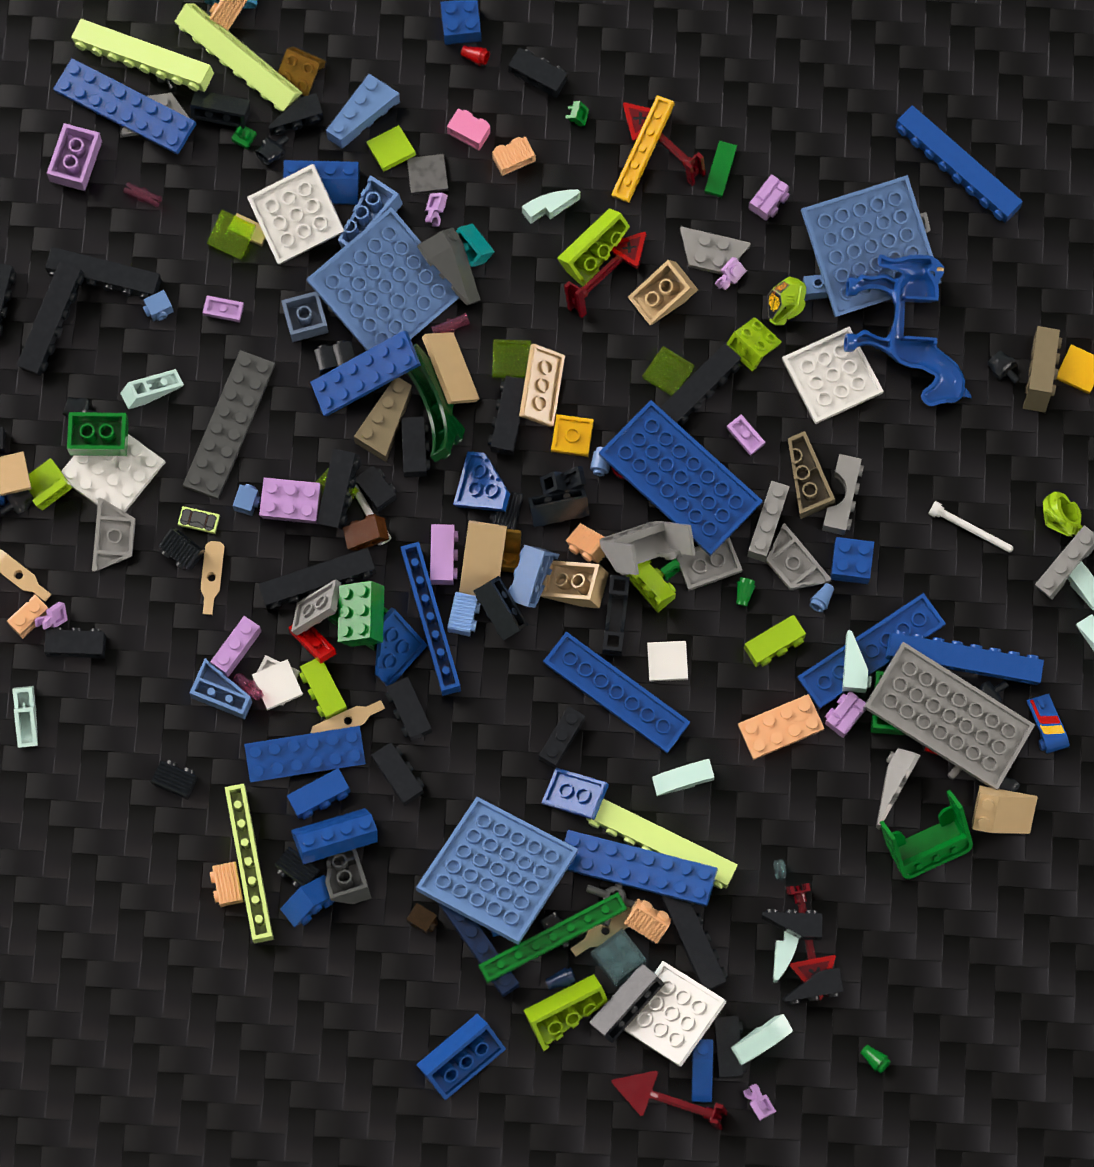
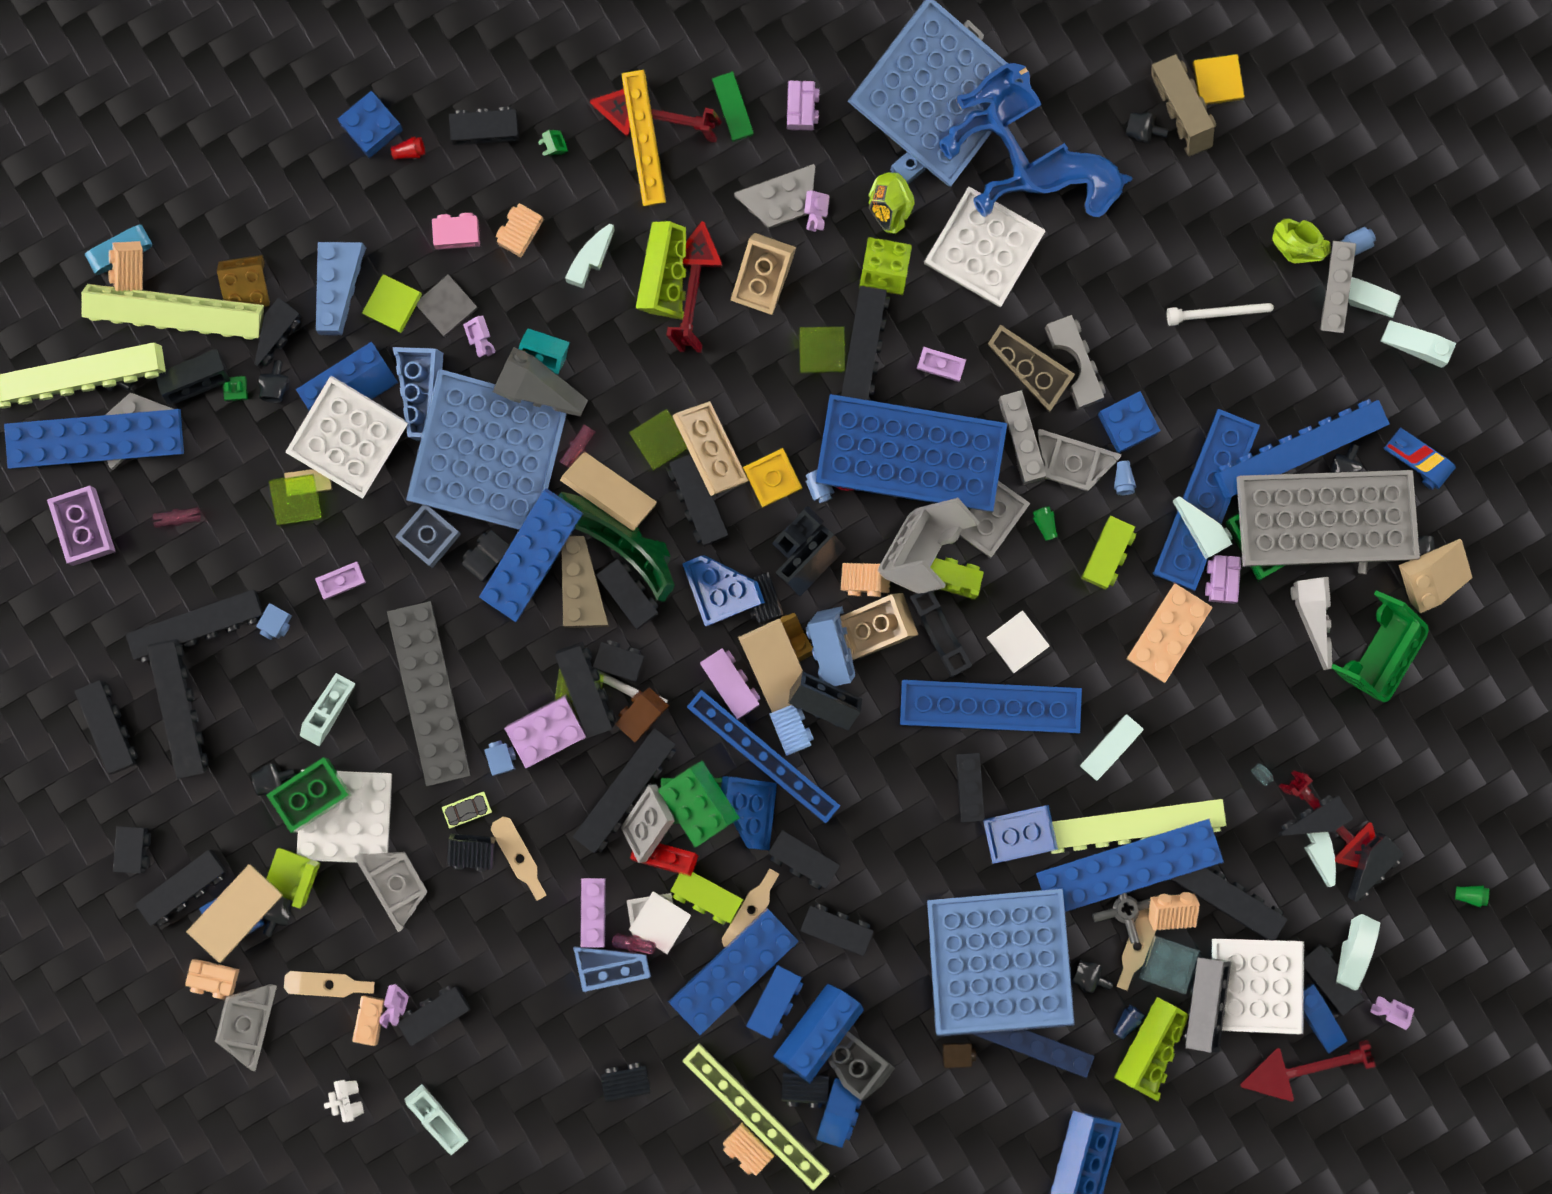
camera: 35 degrees left, 10 degrees up
green tile [478,892,627,983] -> none
green tile [660,558,680,581] -> none

